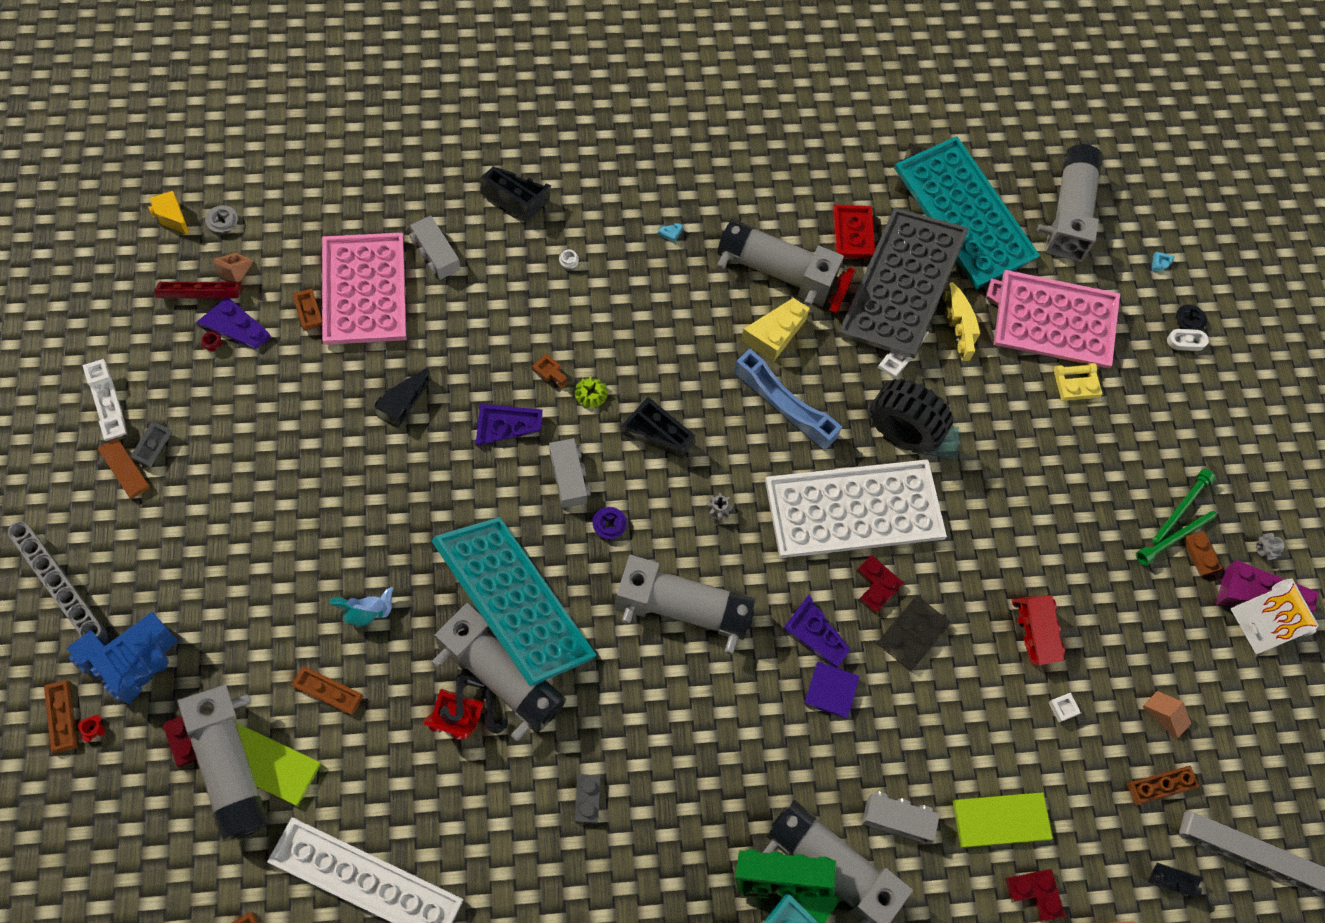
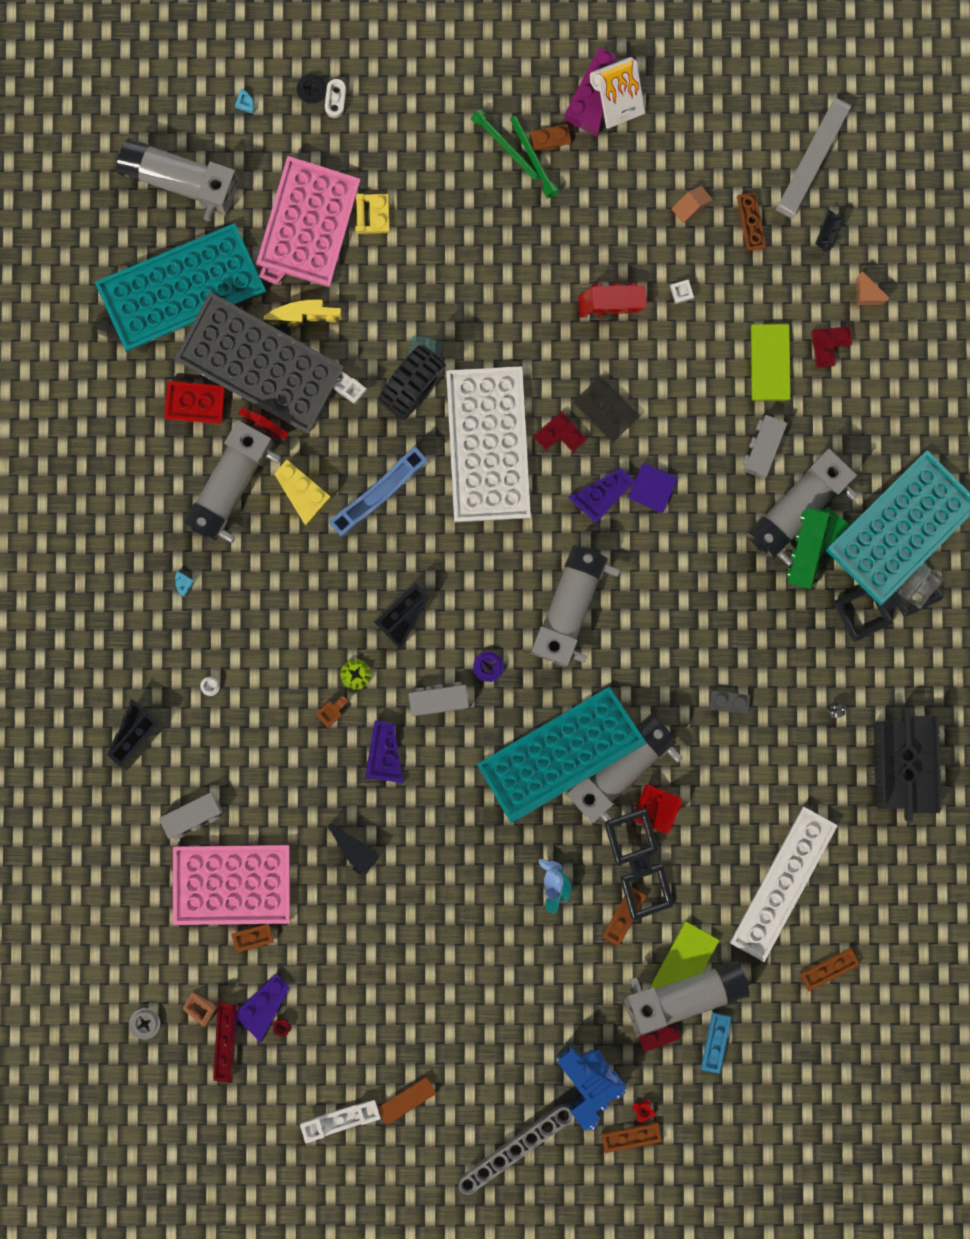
camera: 75 degrees left, 20 degrees up
dark grey plate [130,421,172,469] -> none
yellow slope [149,191,189,234] -> none
black piece [440,675,508,734] -> none
light grey gear [706,493,733,521] -> none
light grey gear [1256,533,1284,560] -> none
none -> black bar [605,808,674,920]
none -> dark azure tile [700,1011,732,1074]

